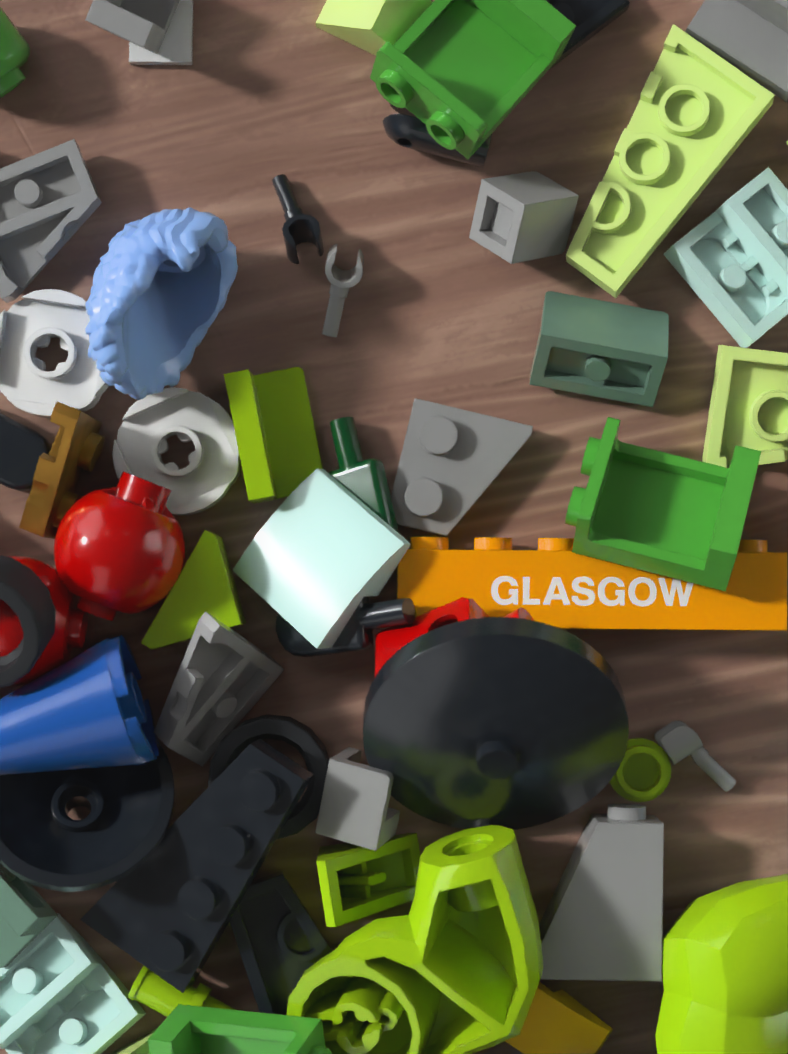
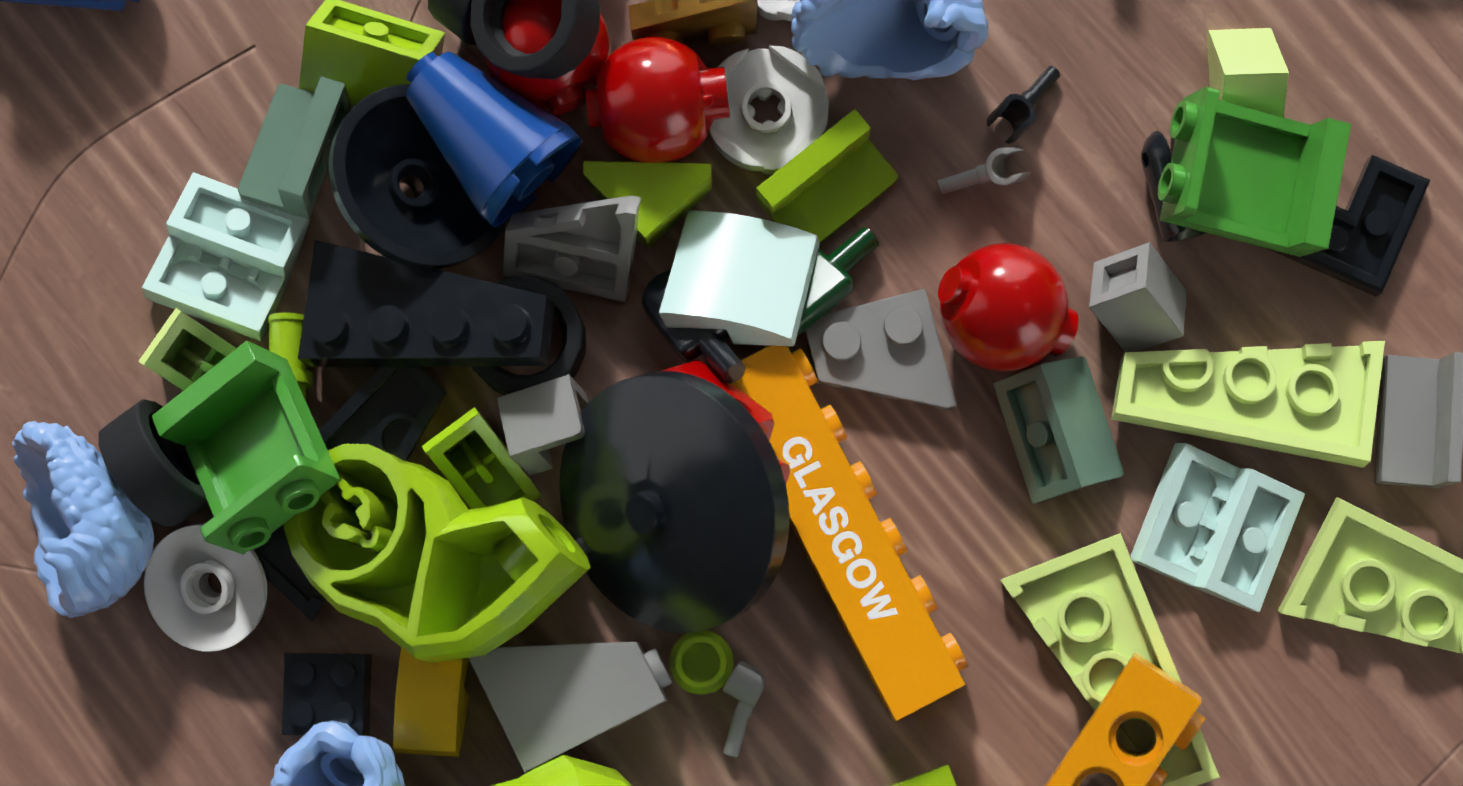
camera: 70 degrees right, 5 degrees down
bright green panel [565,417,761,592] -> none
none -> red brick [938,243,1079,372]

